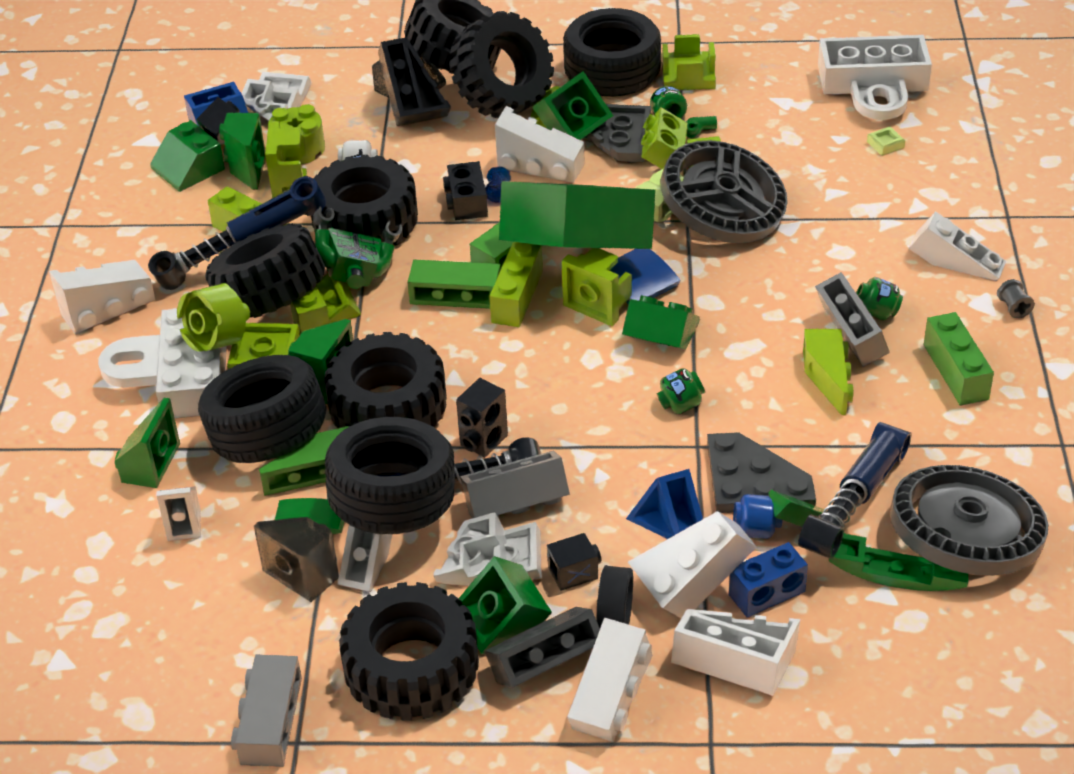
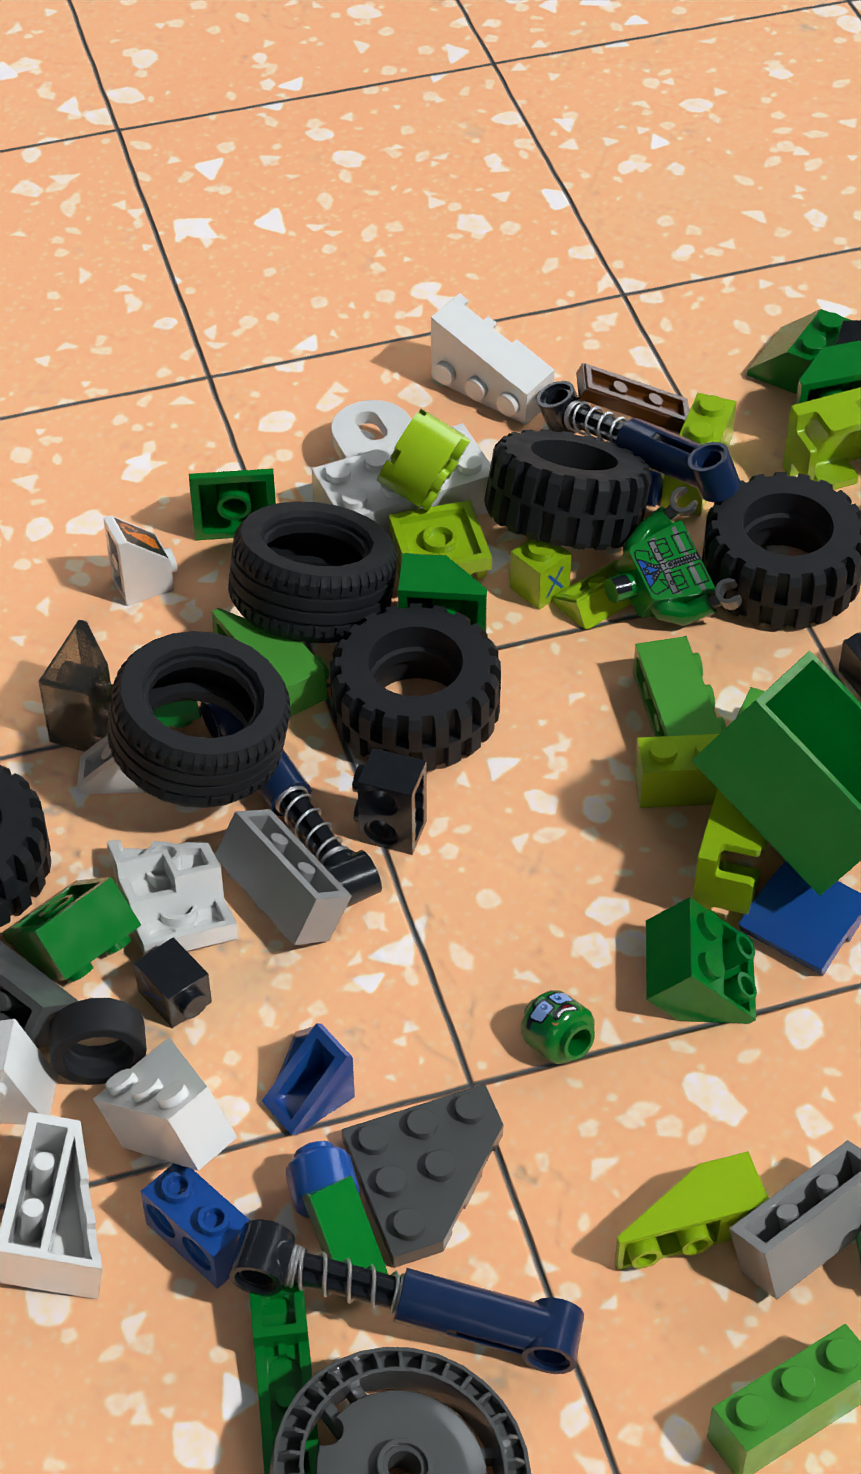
camera: 70 degrees right, 5 degrees up
none -> reddish brown tile [576,363,689,433]

